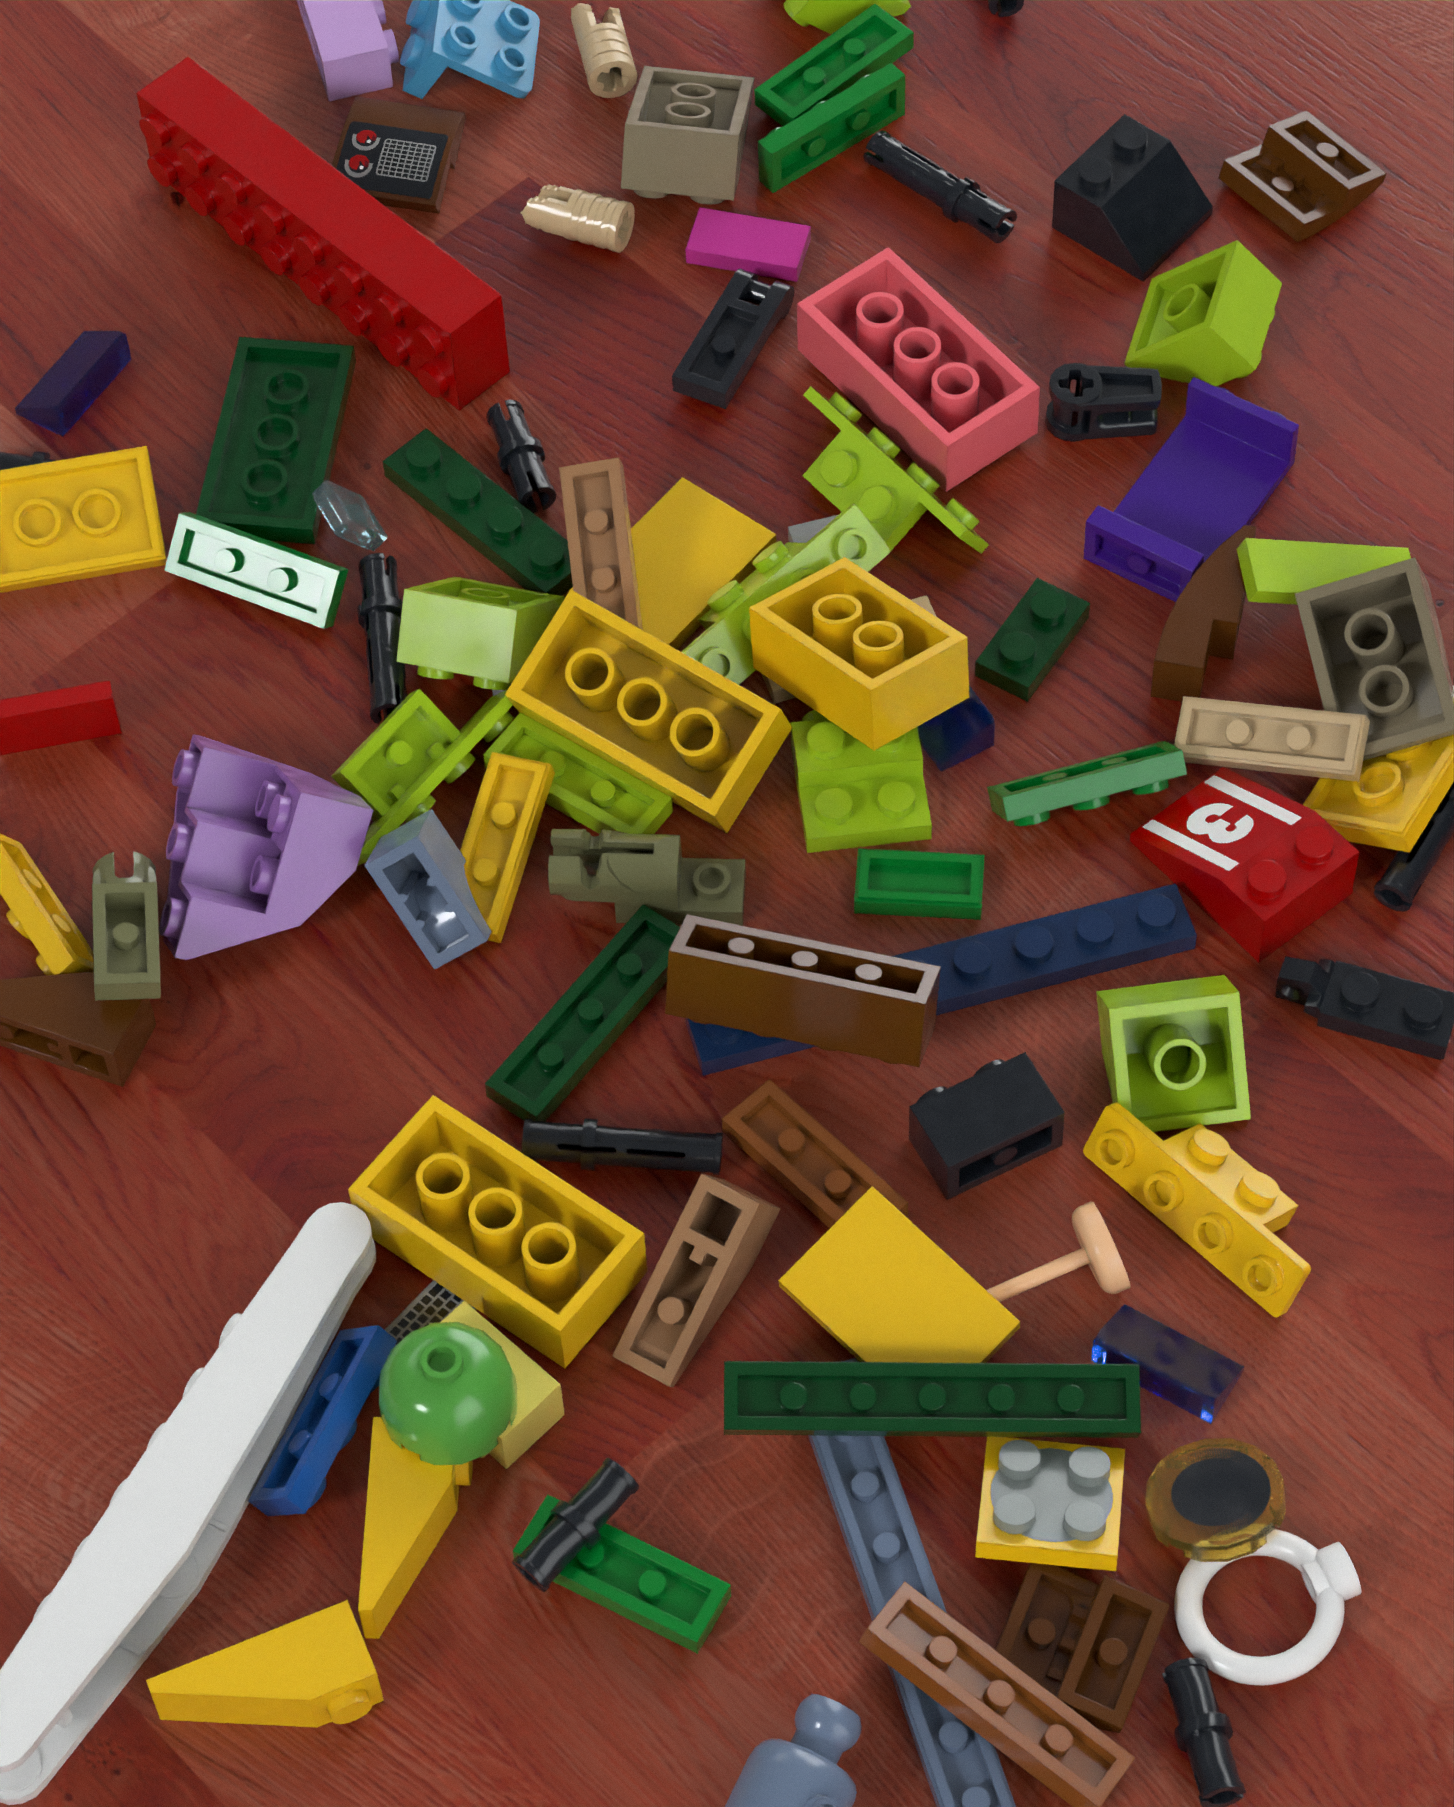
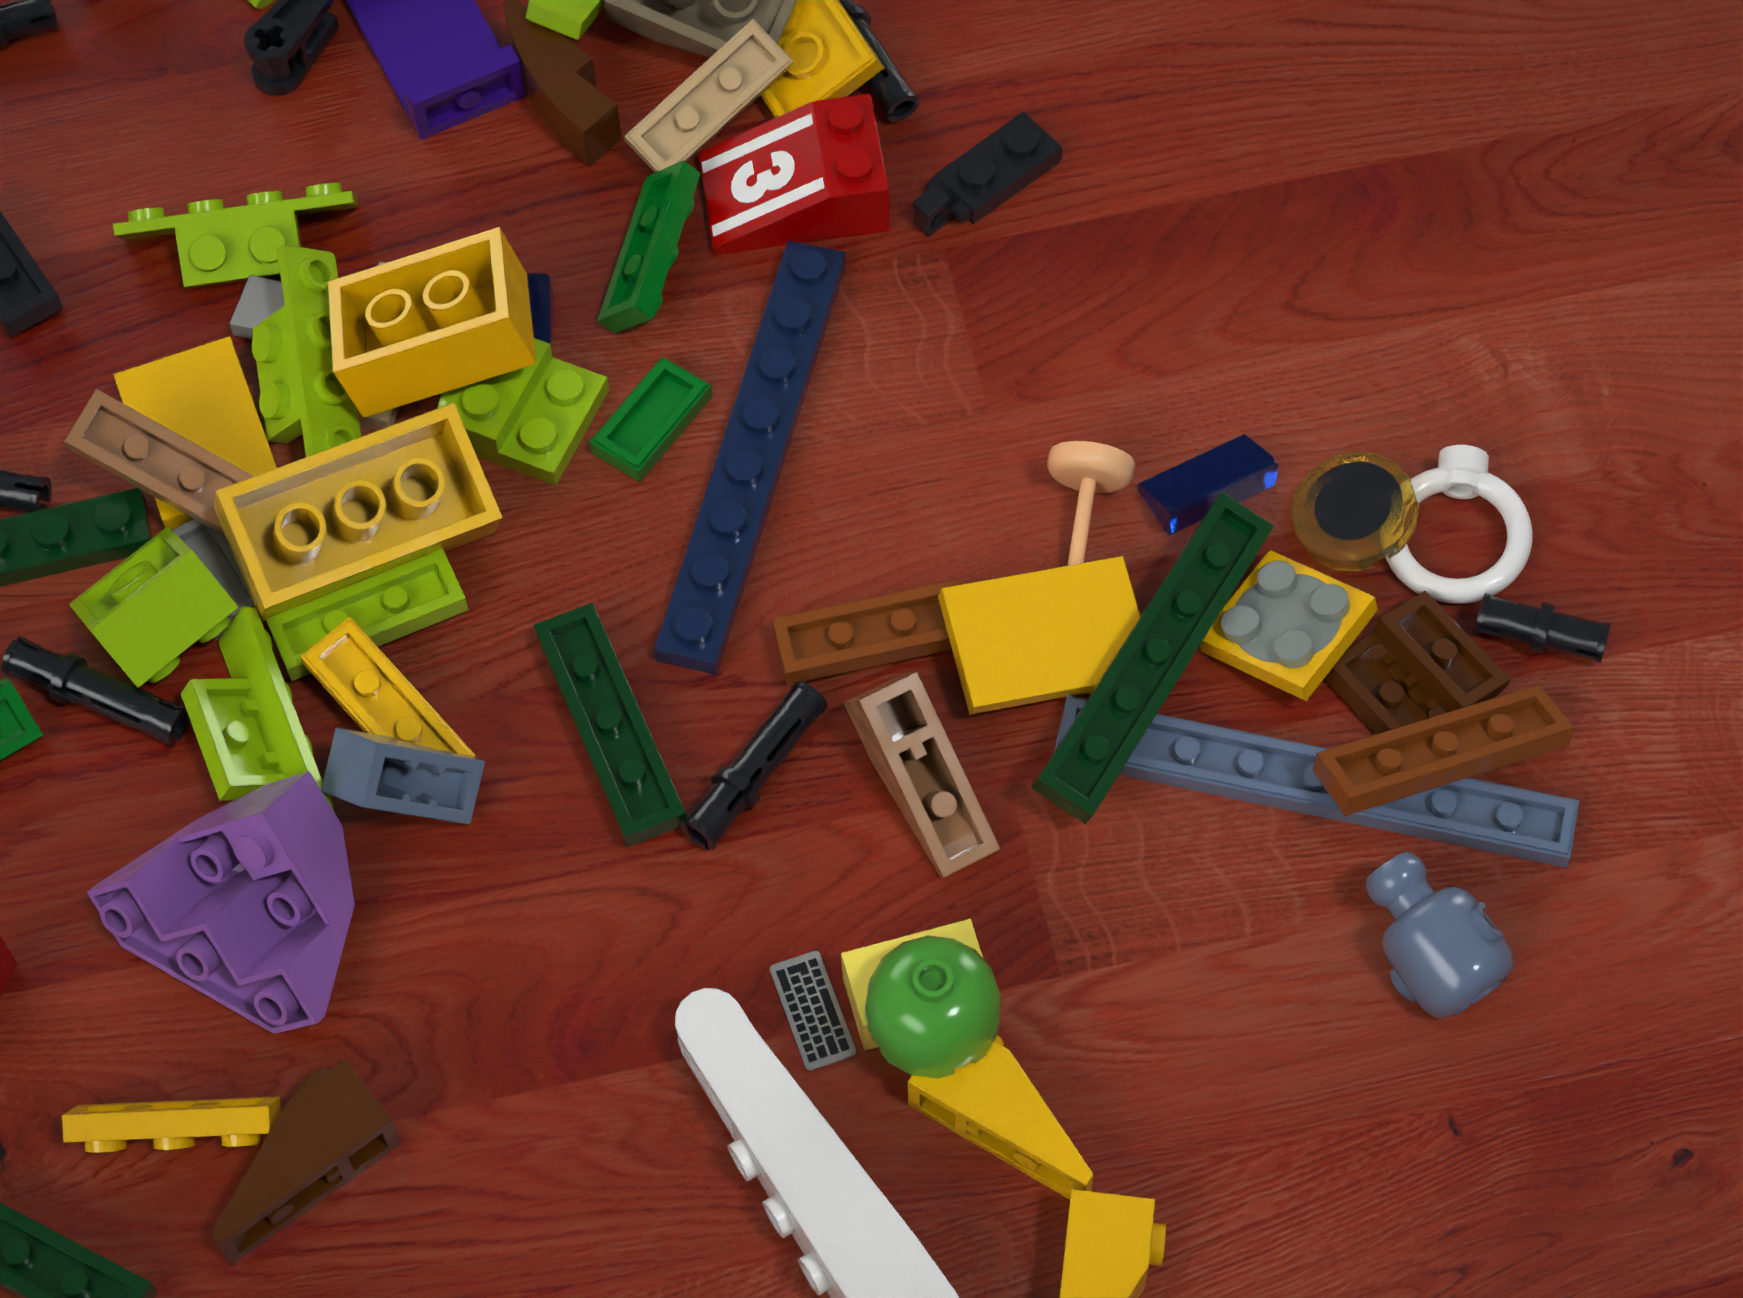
camera: 60 degrees left, 5 degrees up
olive plate [92,851,161,1001] -> none
blue plate [248,1325,397,1516] -> none
yellow brick [348,1095,648,1368] -> none
black pin [512,1458,639,1592] -> none
green plate [513,1494,731,1654] -> none
olive plate [548,829,746,926] -> none
reddish brown brick [665,914,941,1067] -> none
coral brick [797,247,1040,492] -> none
black brick [909,1052,1065,1200] -> none
dark green plate [975,578,1090,702] -> none
yellow bracket [1083,1102,1311,1318] -> none
lime slope [1096,975,1251,1132] -> none

